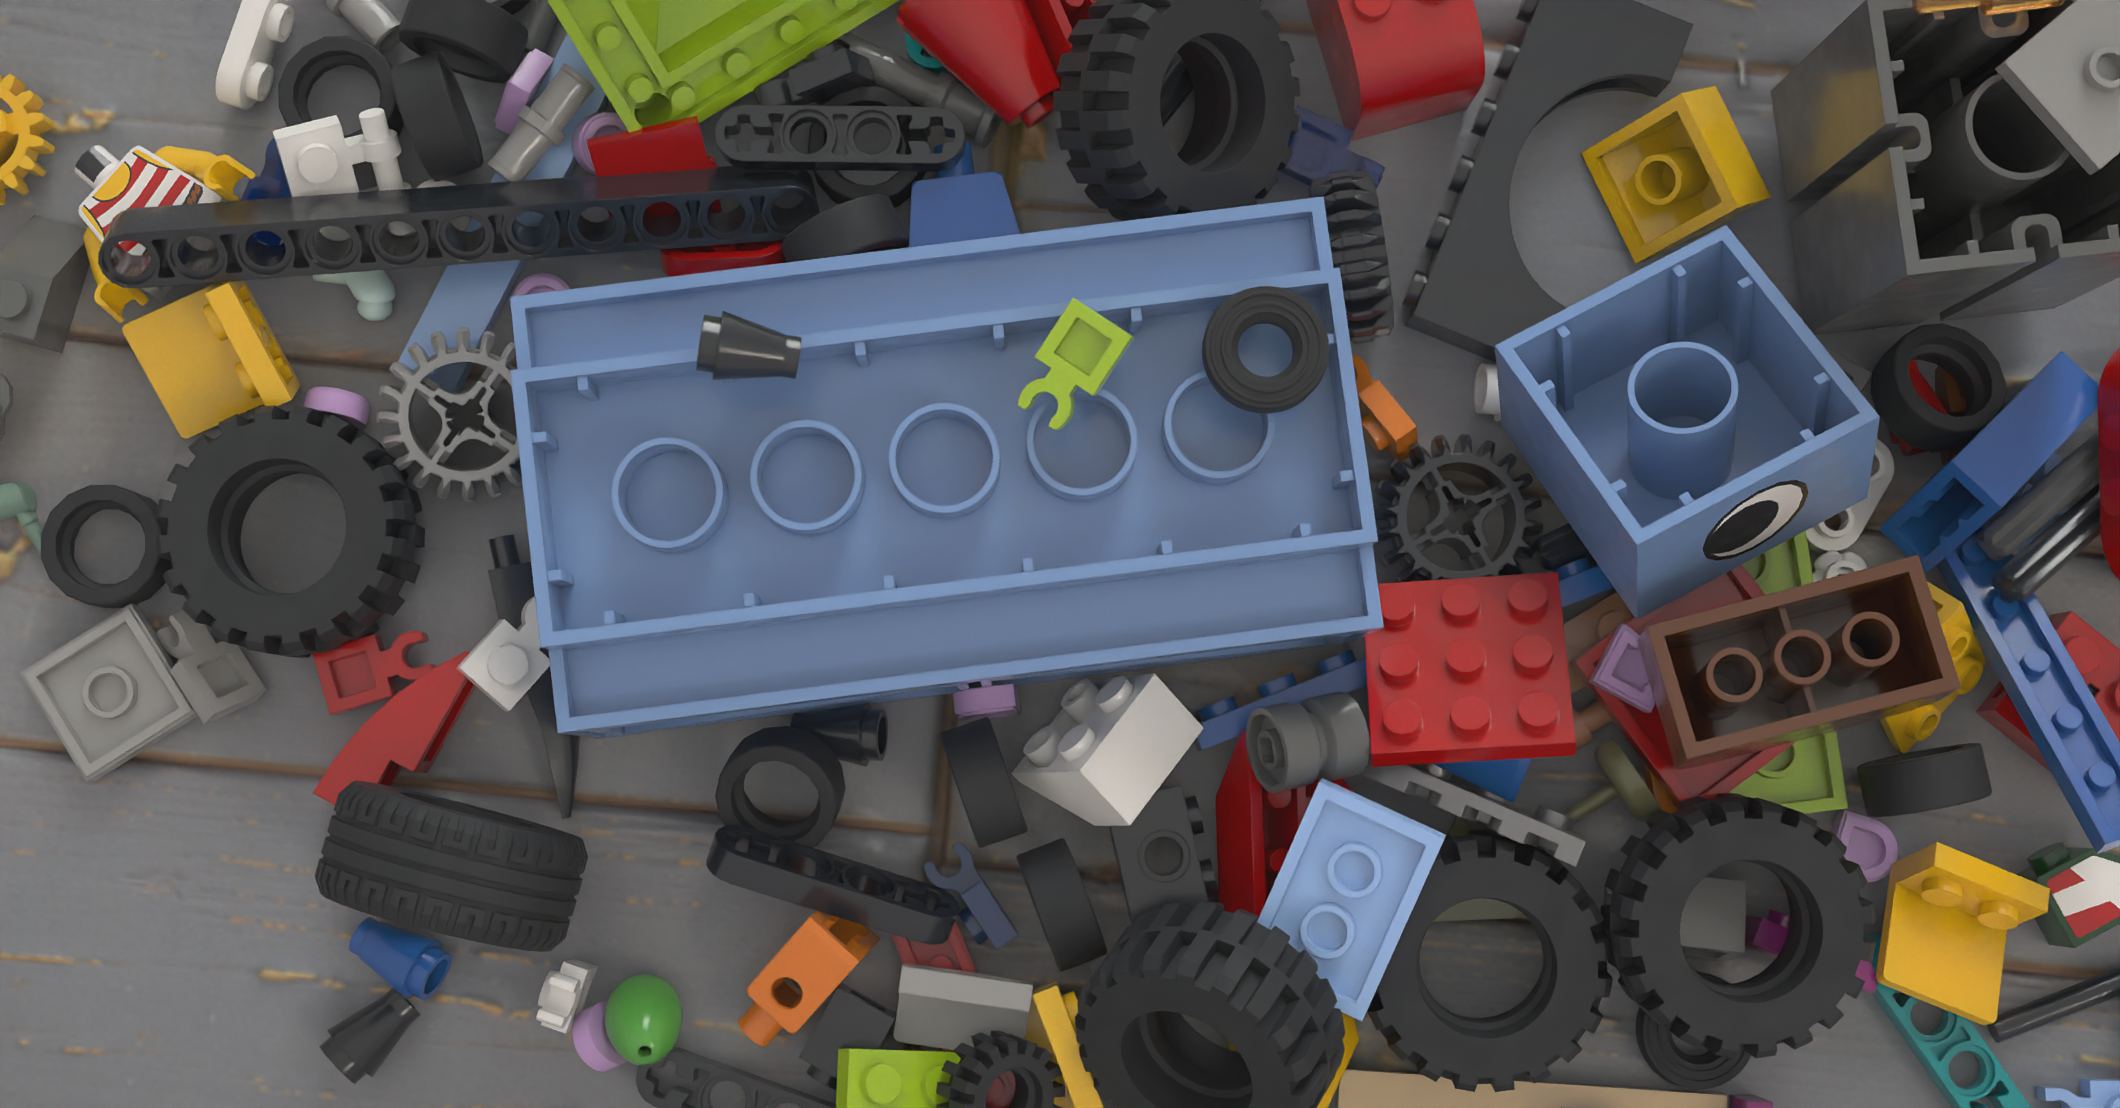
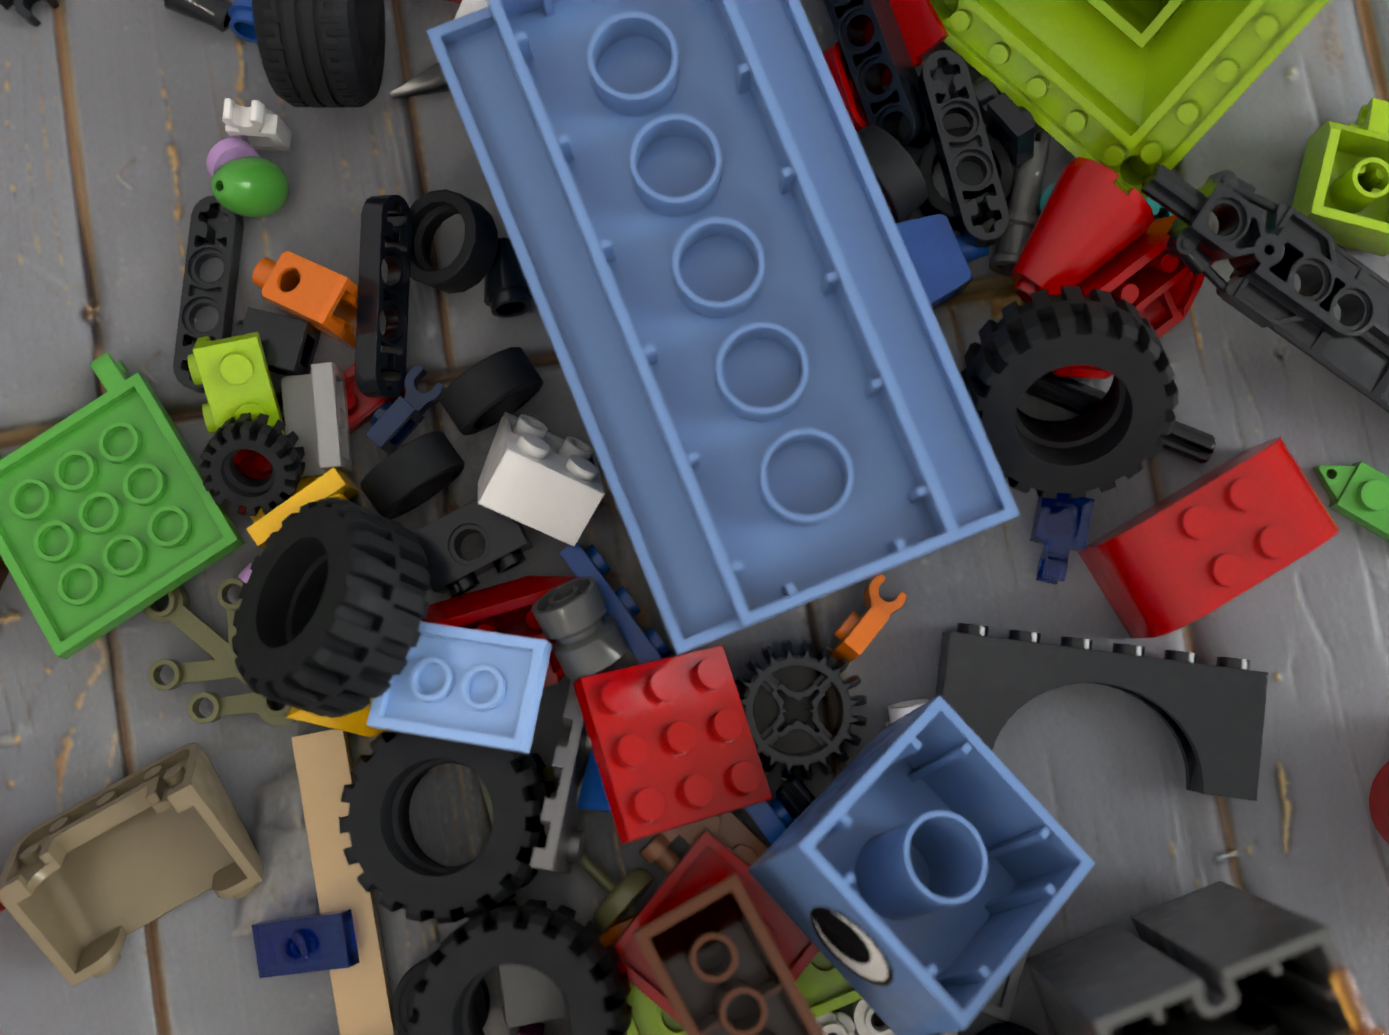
camera: 85 degrees right, 0 degrees up
black cone [696,311,802,380] -> none
lavender tile [953,684,1022,721] -> none
lime plate [1018,298,1135,430] -> none
black tyre [1202,286,1329,414] -> none
black gear [1309,170,1394,344] -> none
yellow slope [1581,86,1771,264] -> none
lavender tile [1588,623,1655,713] -> none

